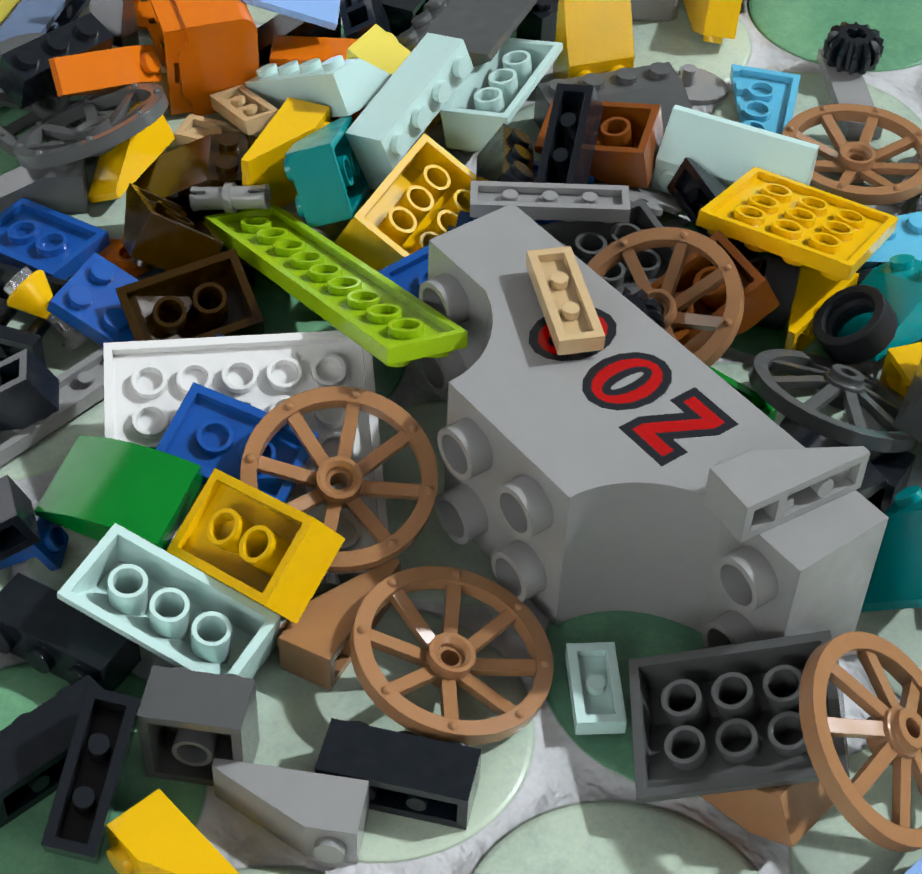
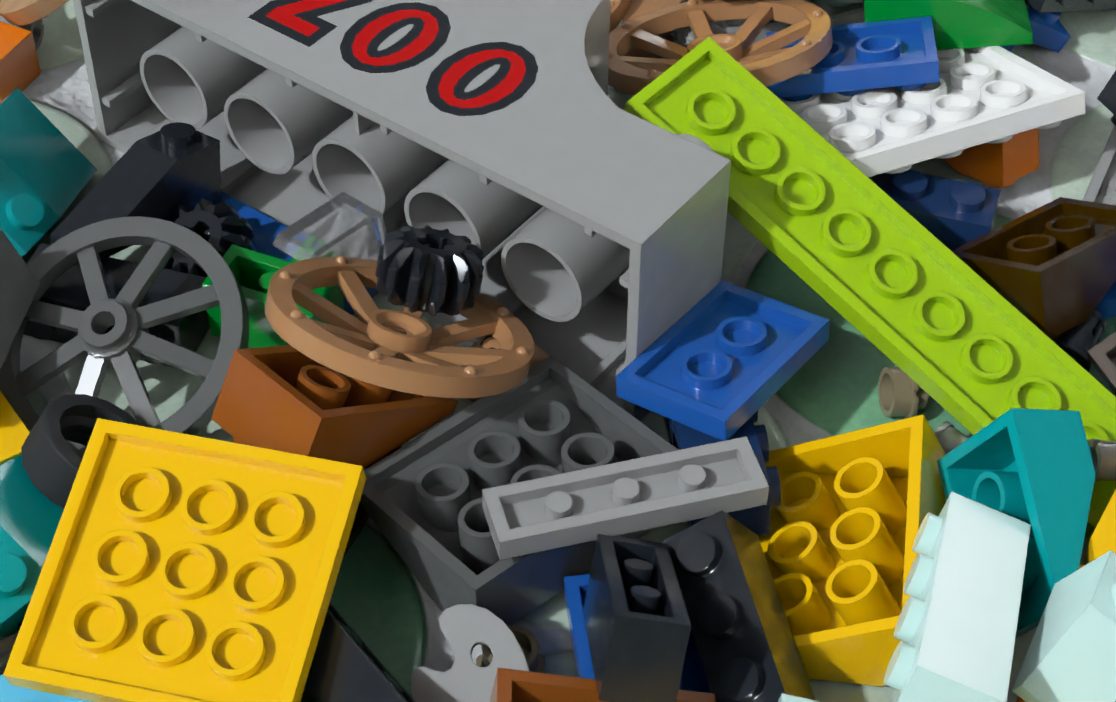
camera: 165 degrees right, 0 degrees up
tan plate [526,246,605,355] -> none

